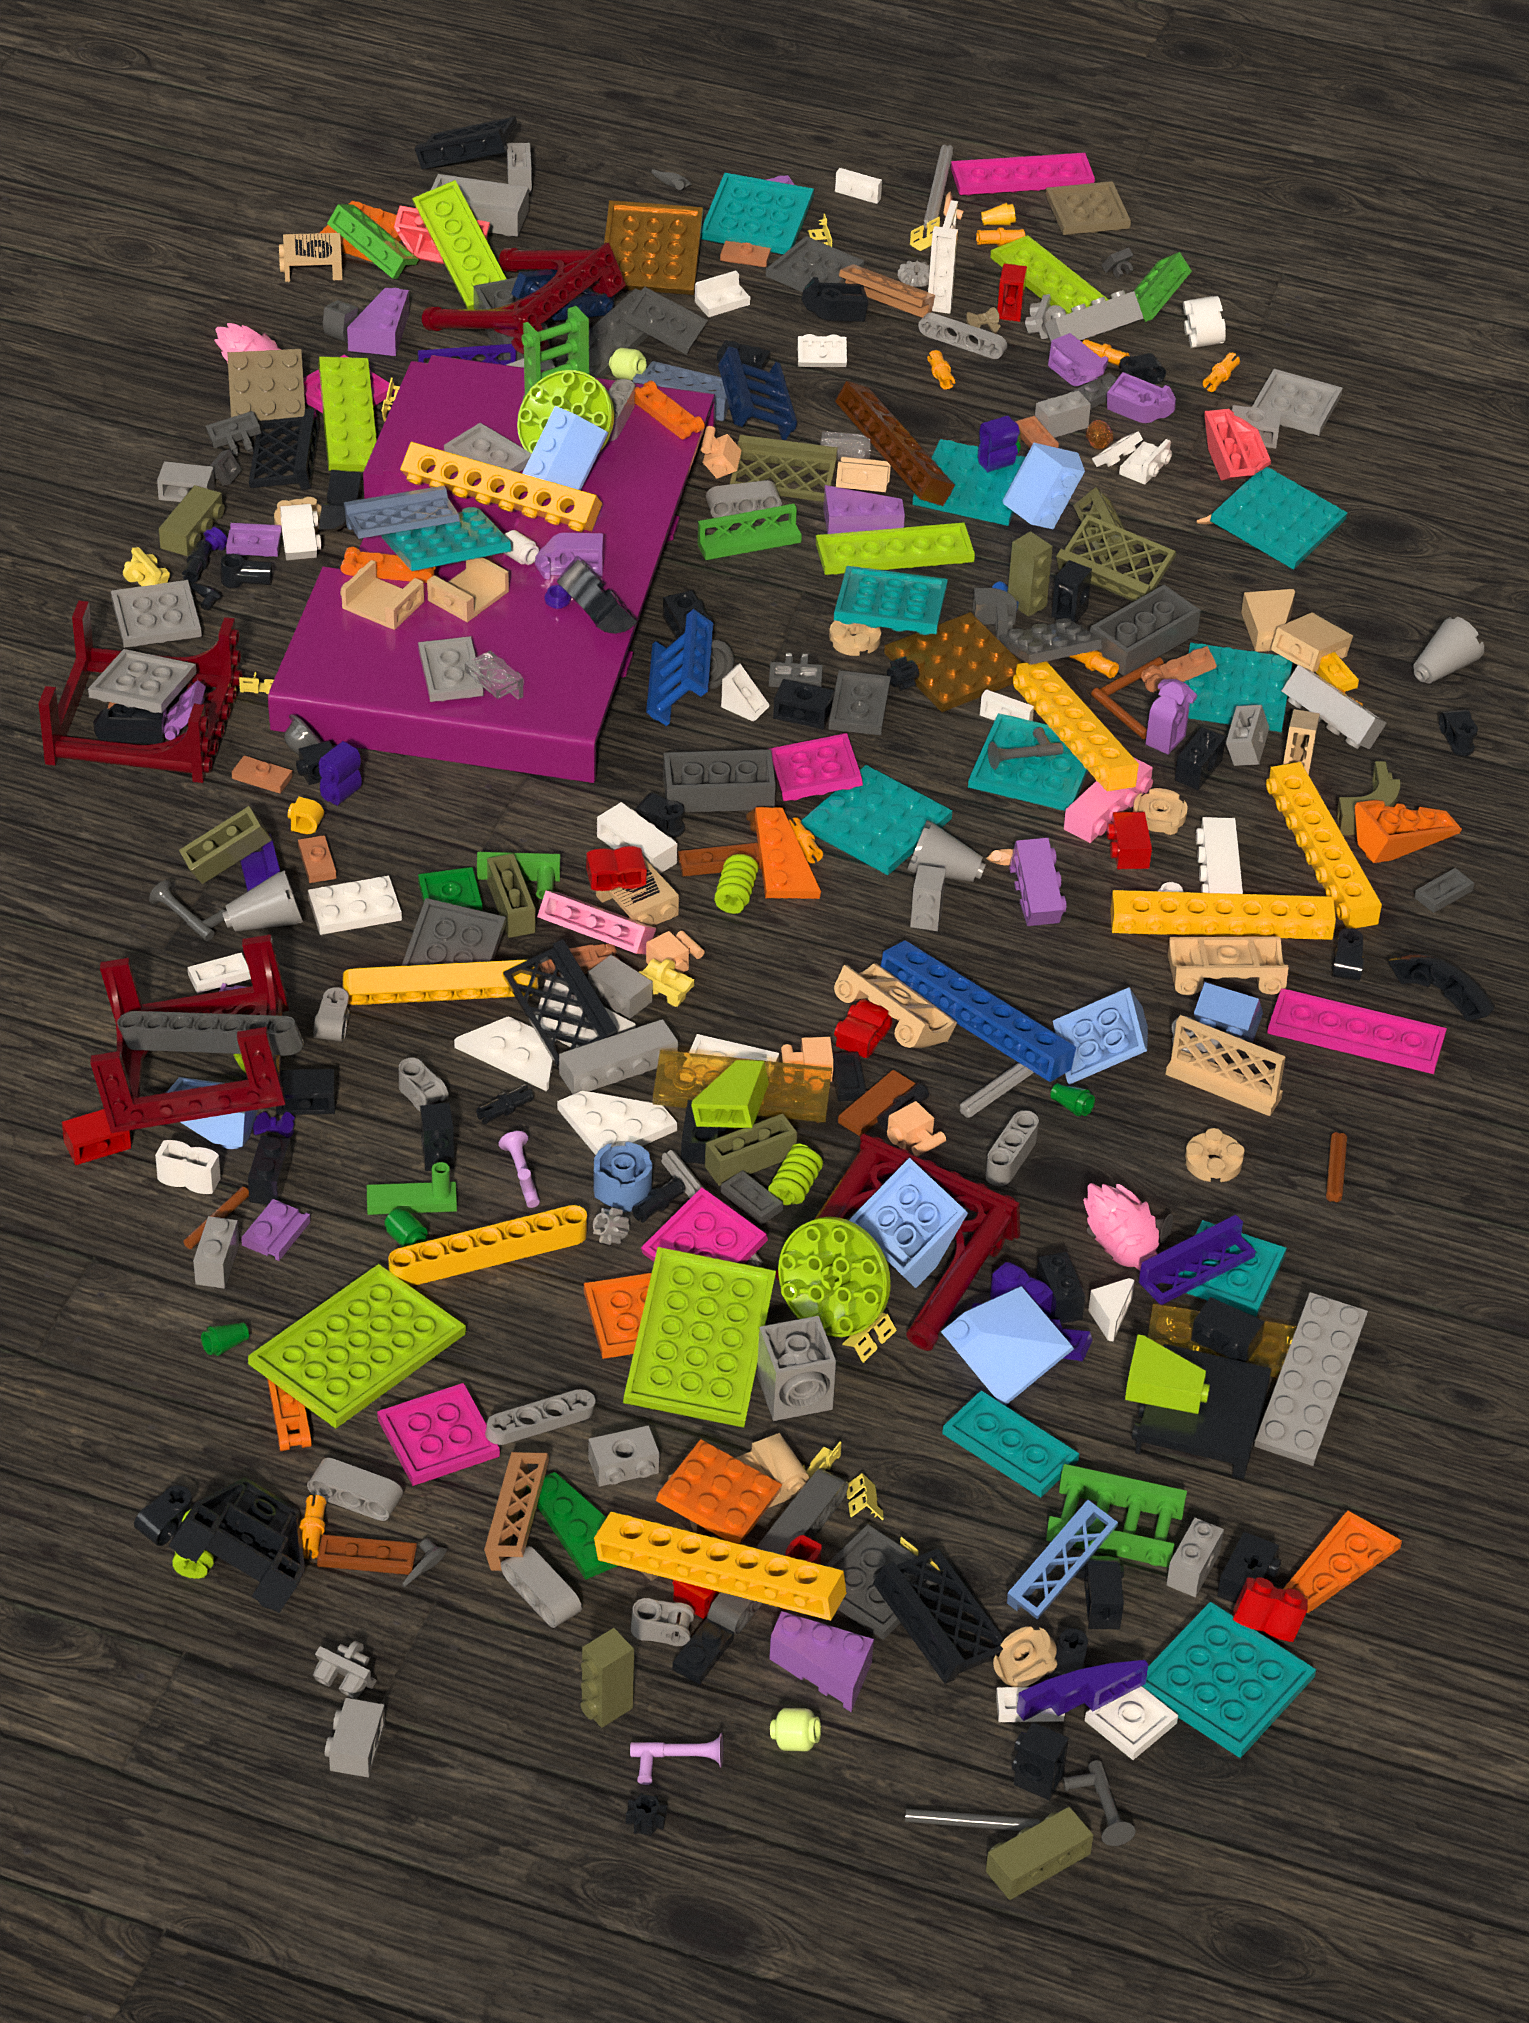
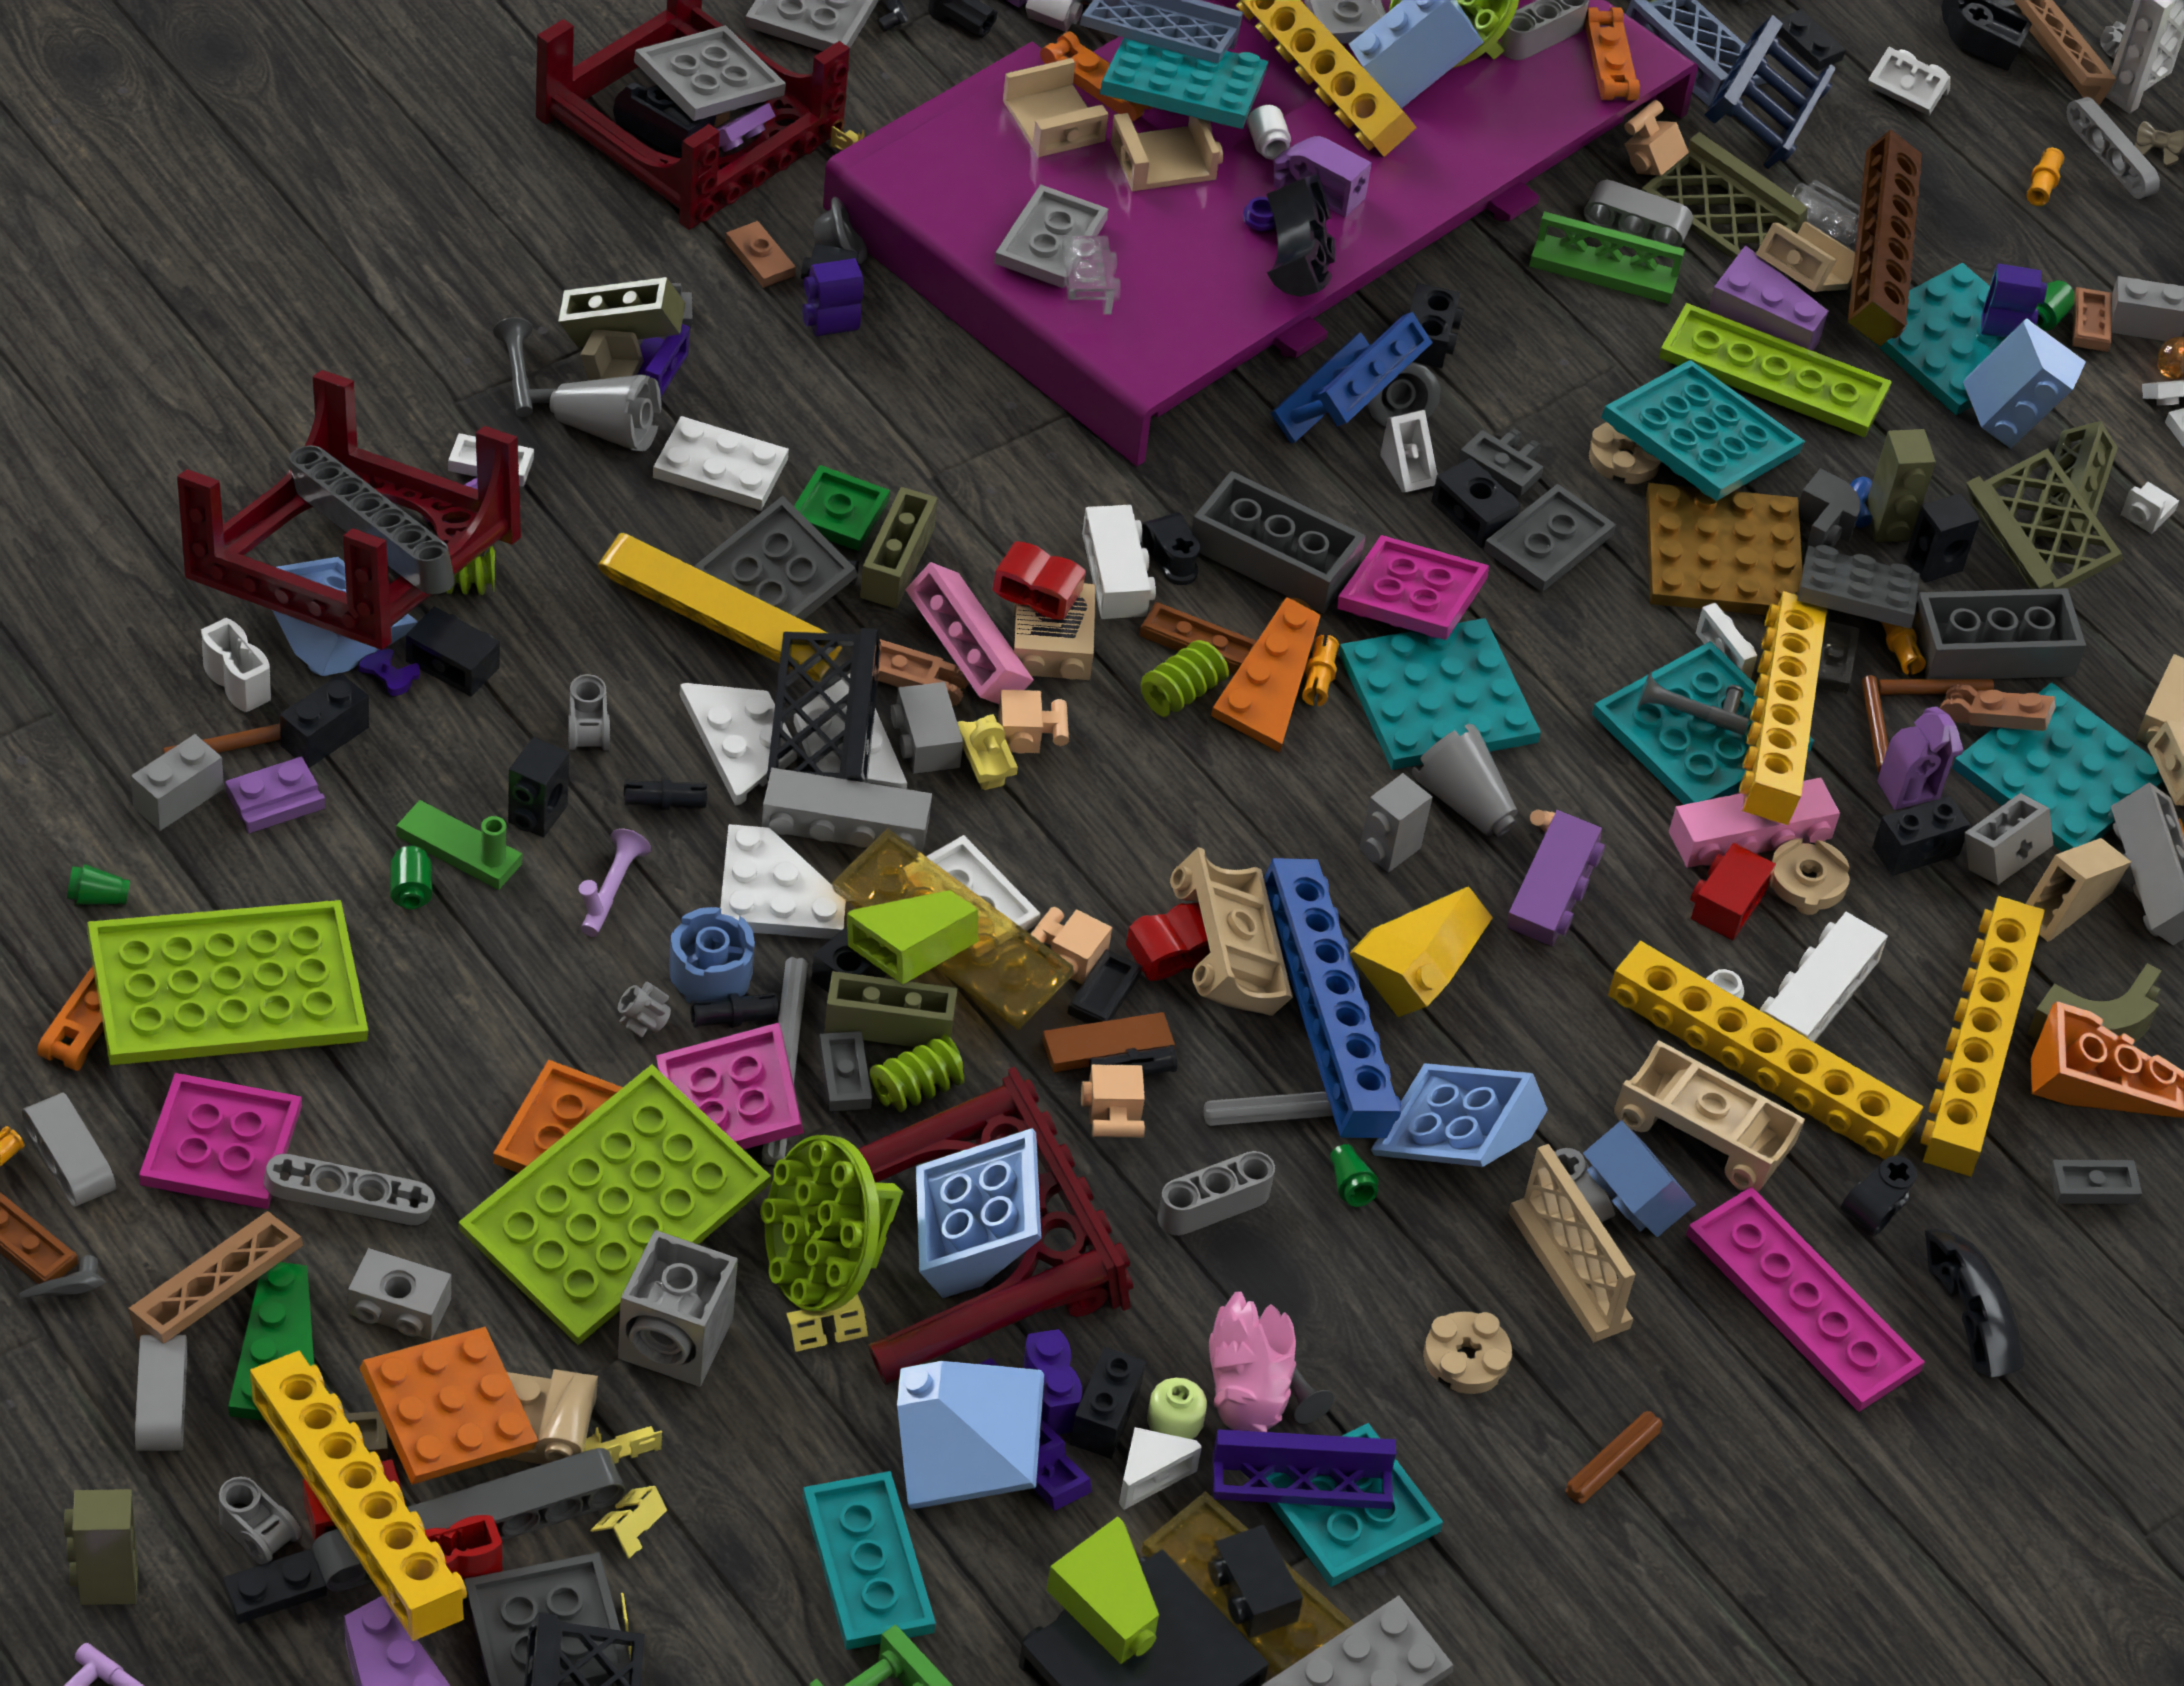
camera: 30 degrees right, 5 degrees up
red brick [62,1109,131,1166] -> none
yellow plate [288,797,324,834] -> none
nougat plate [298,835,336,883] -> none
light grey piece [313,987,350,1042] -> none
yellow beam [388,1205,587,1287] -> none
bright green piece [477,852,560,900] -> none
black gear [887,657,919,691] -> none
none -> dark tan panel [580,330,644,381]
none -> yellowish green head [1147,1377,1207,1439]
none -> yellow wedge [1349,886,1493,1017]
none -> white bracket [2121,482,2179,534]

